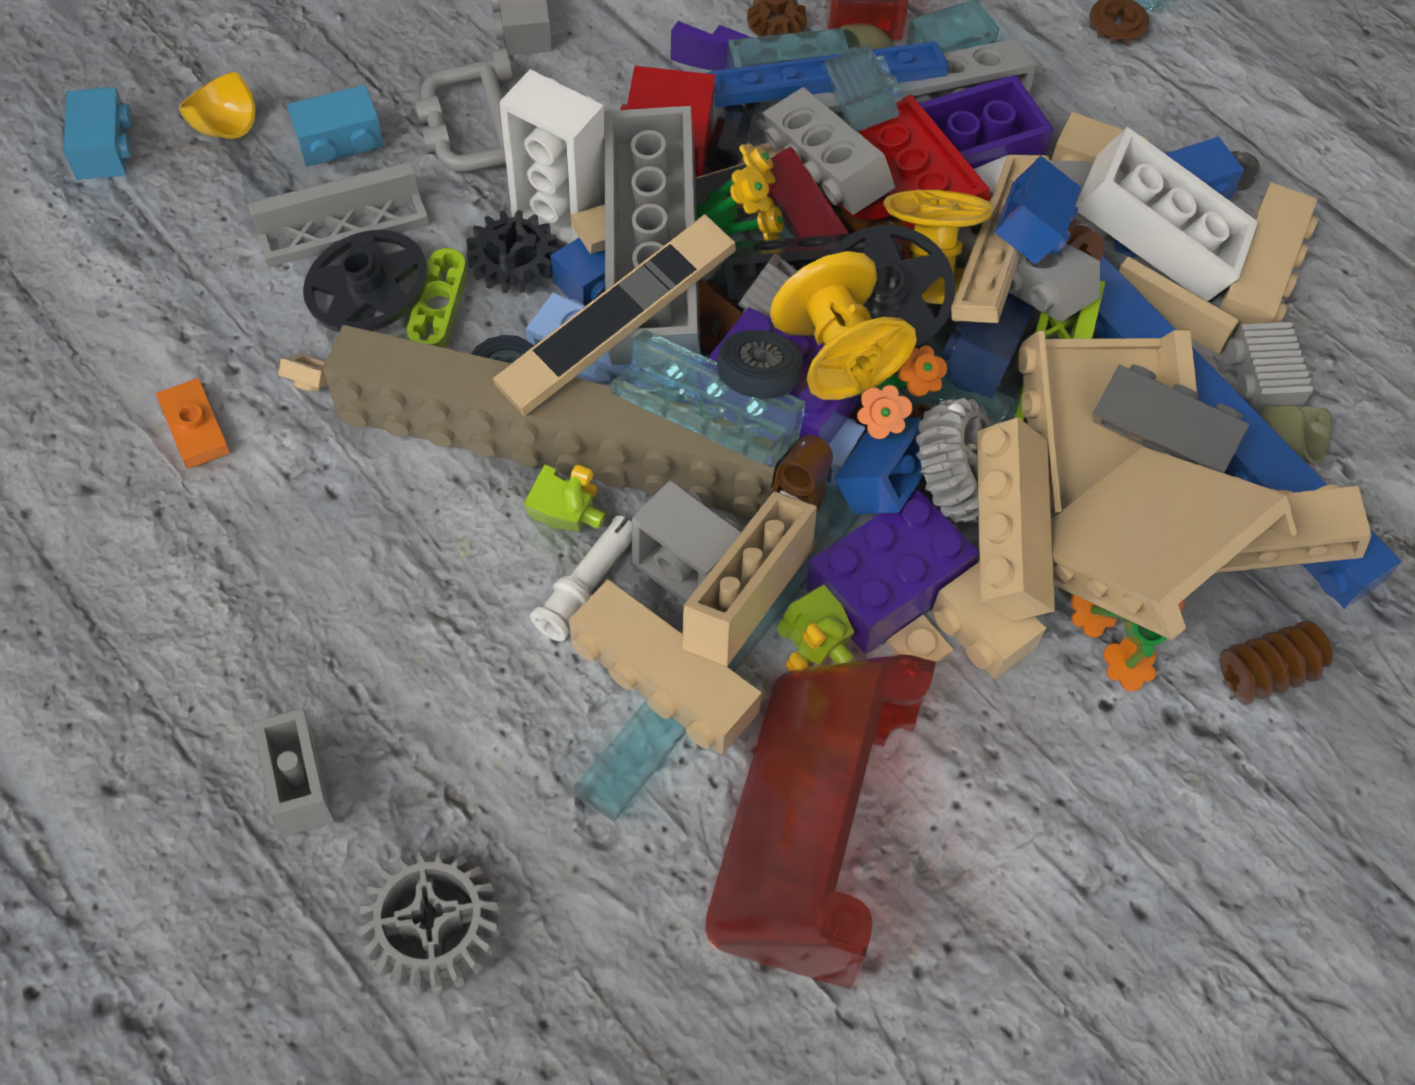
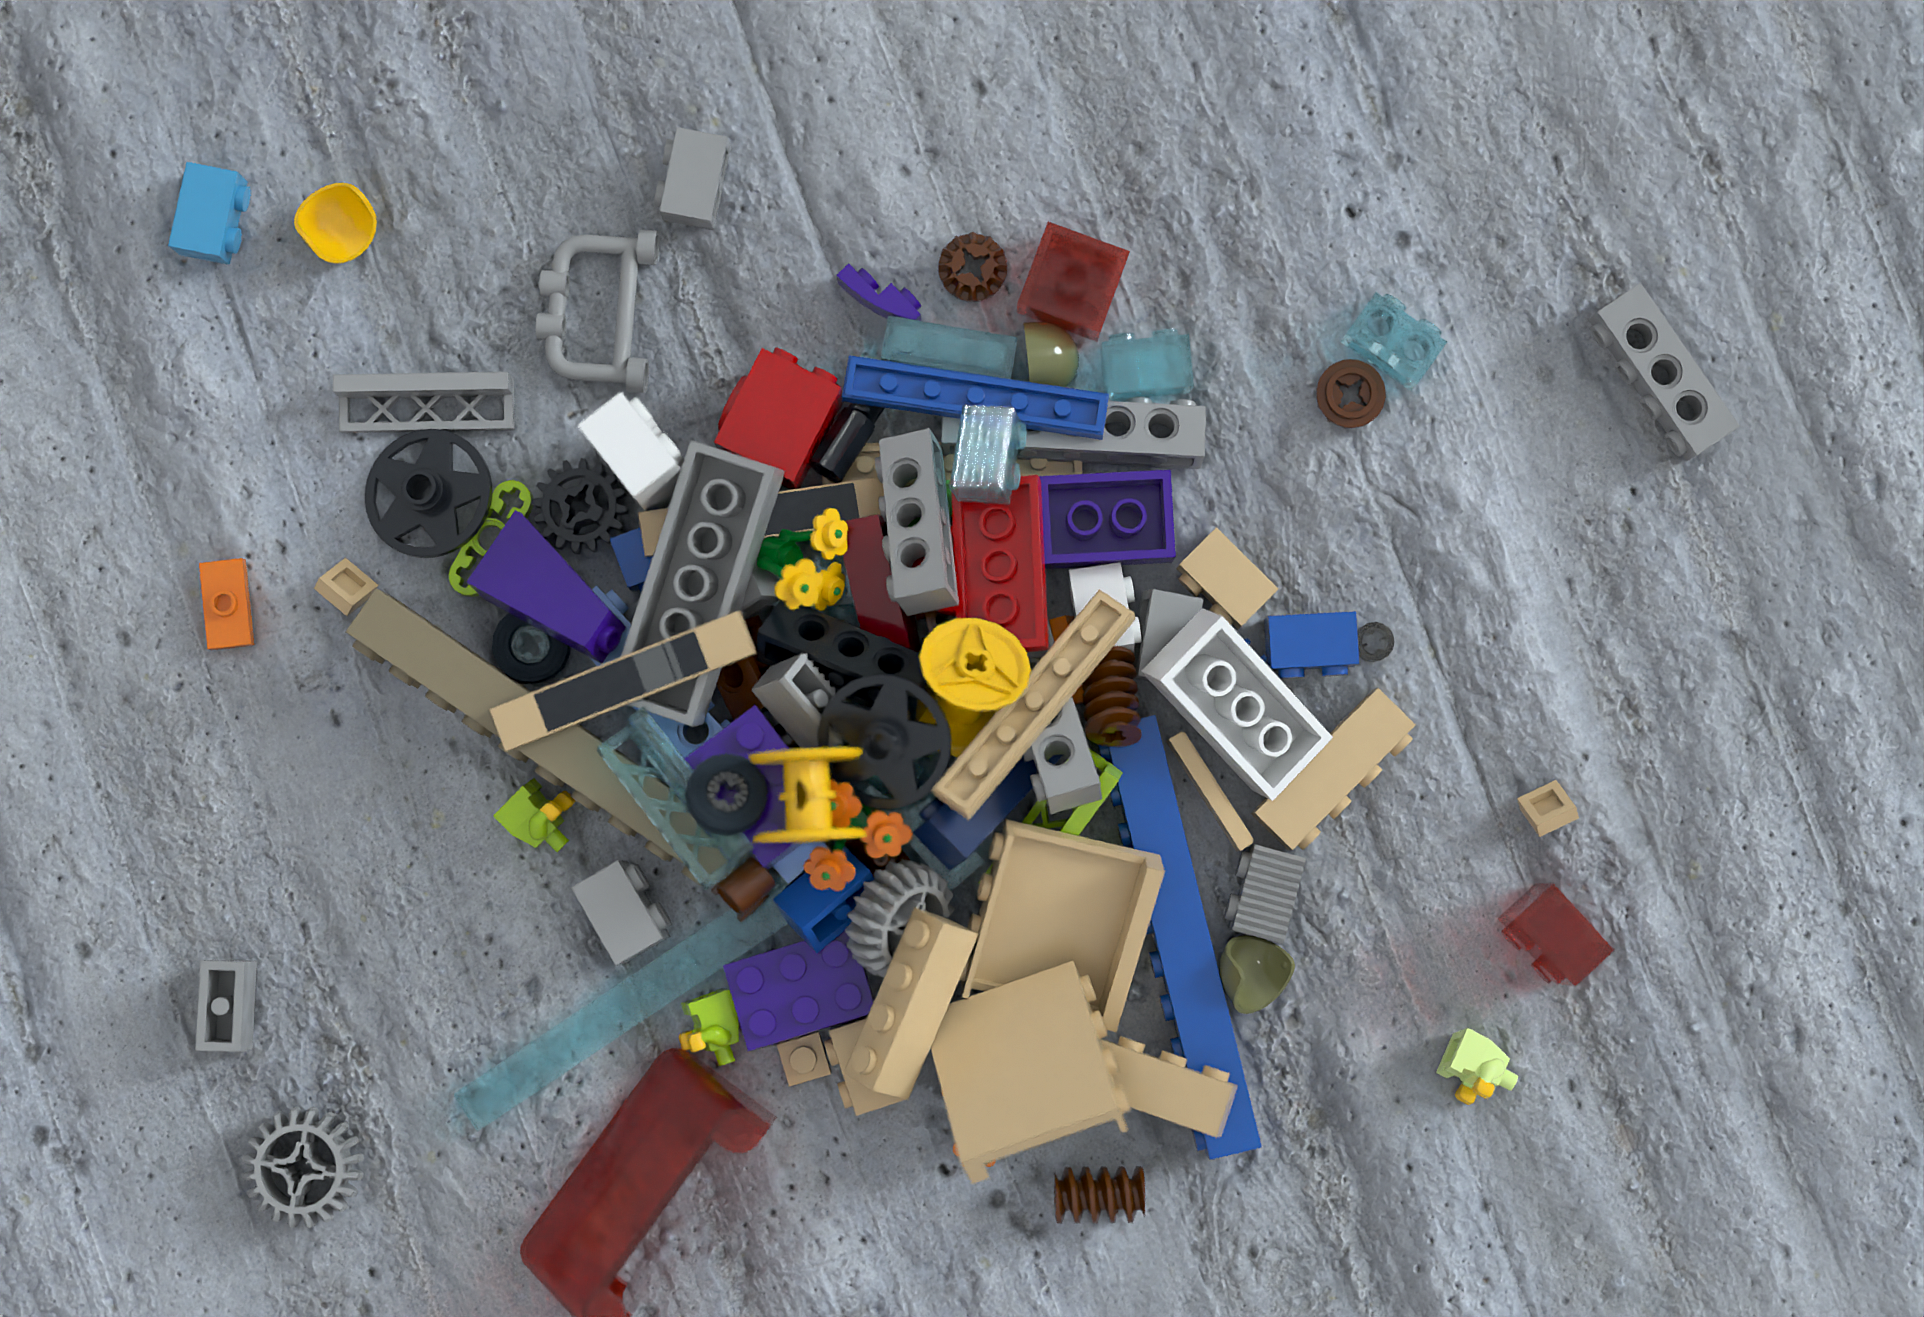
camera: 20 degrees right, 25 degrees up
dark azure brick [286,85,384,167] -> none
white pin [530,516,632,642] -> none
tan brick [569,579,762,755] -> none
tan brick [682,492,817,666] -> none
blue brick [994,156,1081,265] -> none
dark grey brick [1093,364,1250,473] -> none
none -> dark purple slope [467,510,627,664]

